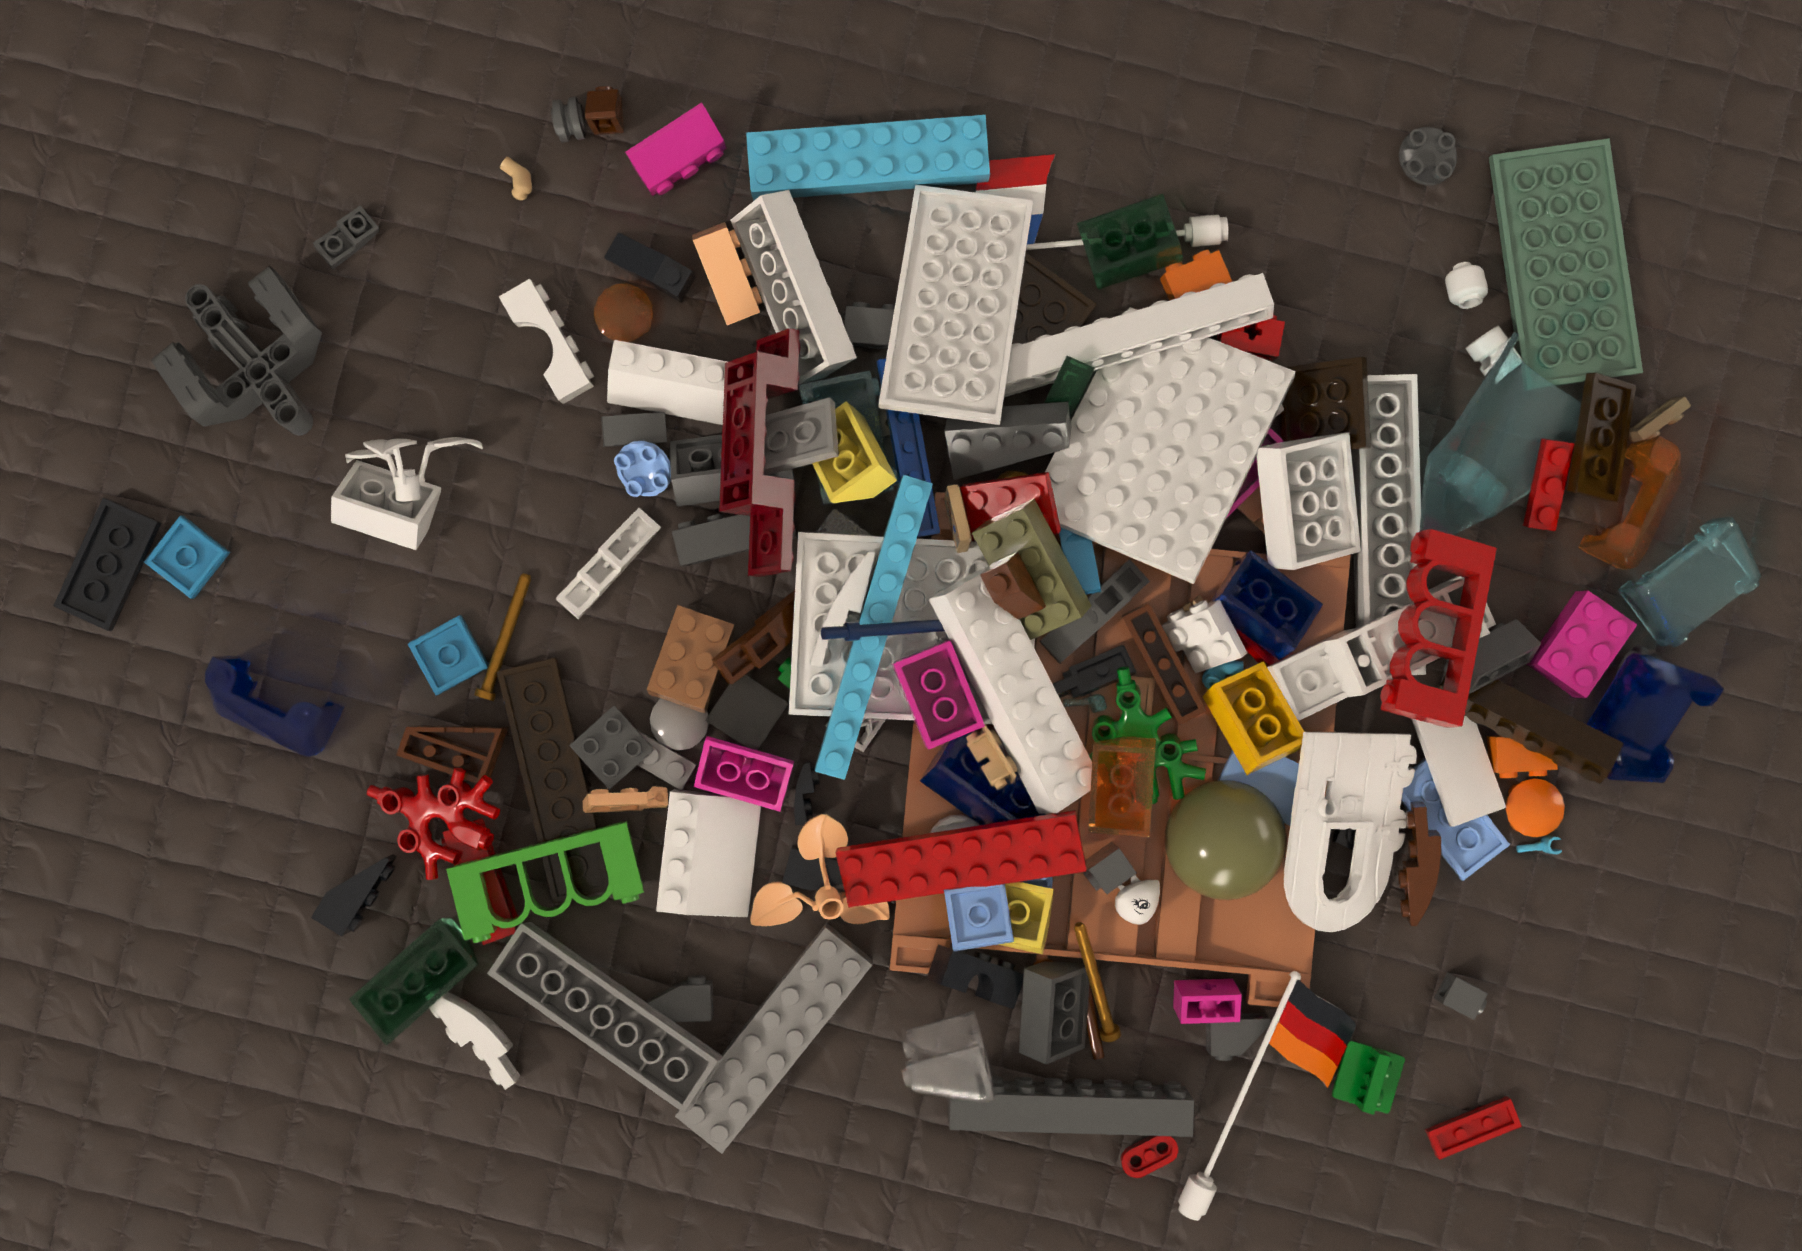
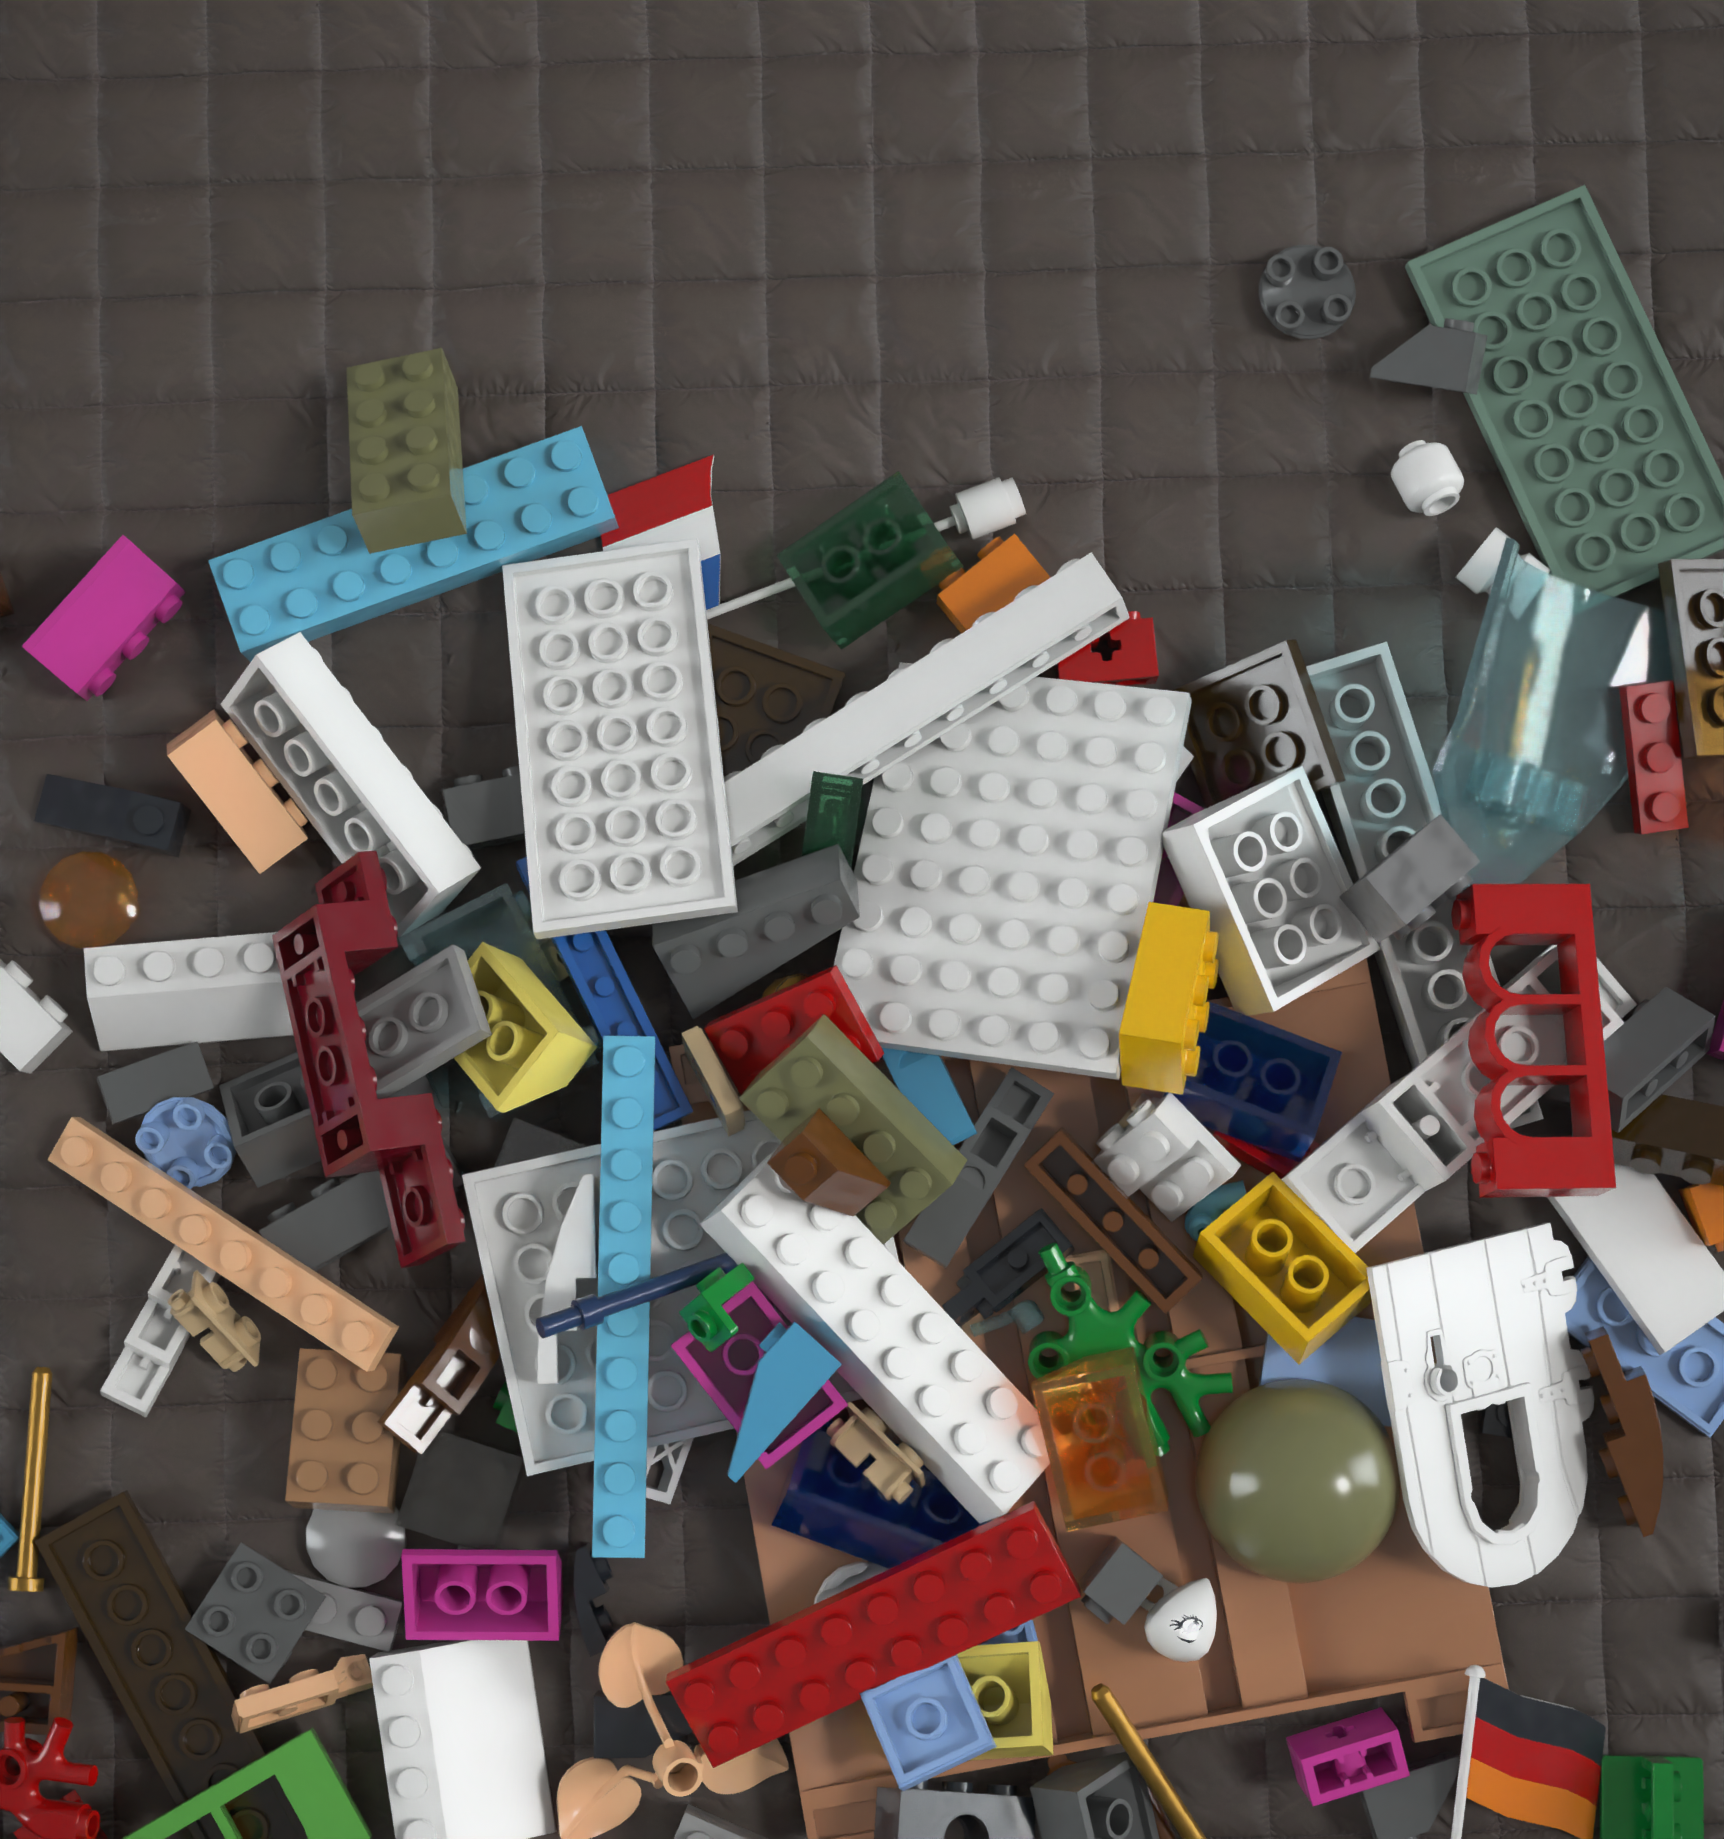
camera: 15 degrees left, 5 degrees down
none -> light nougat plate [48,1117,399,1372]
none -> tan hinge [168,1270,261,1372]
none -> olive brick [346,348,467,554]
none -> green bracket [679,1262,755,1352]
none -> dark azure slope [727,1321,842,1483]
none -> yellow brick [1119,902,1219,1095]
none -> flat silver piece [1339,814,1480,943]
none -> dark grey slope [1370,318,1487,395]

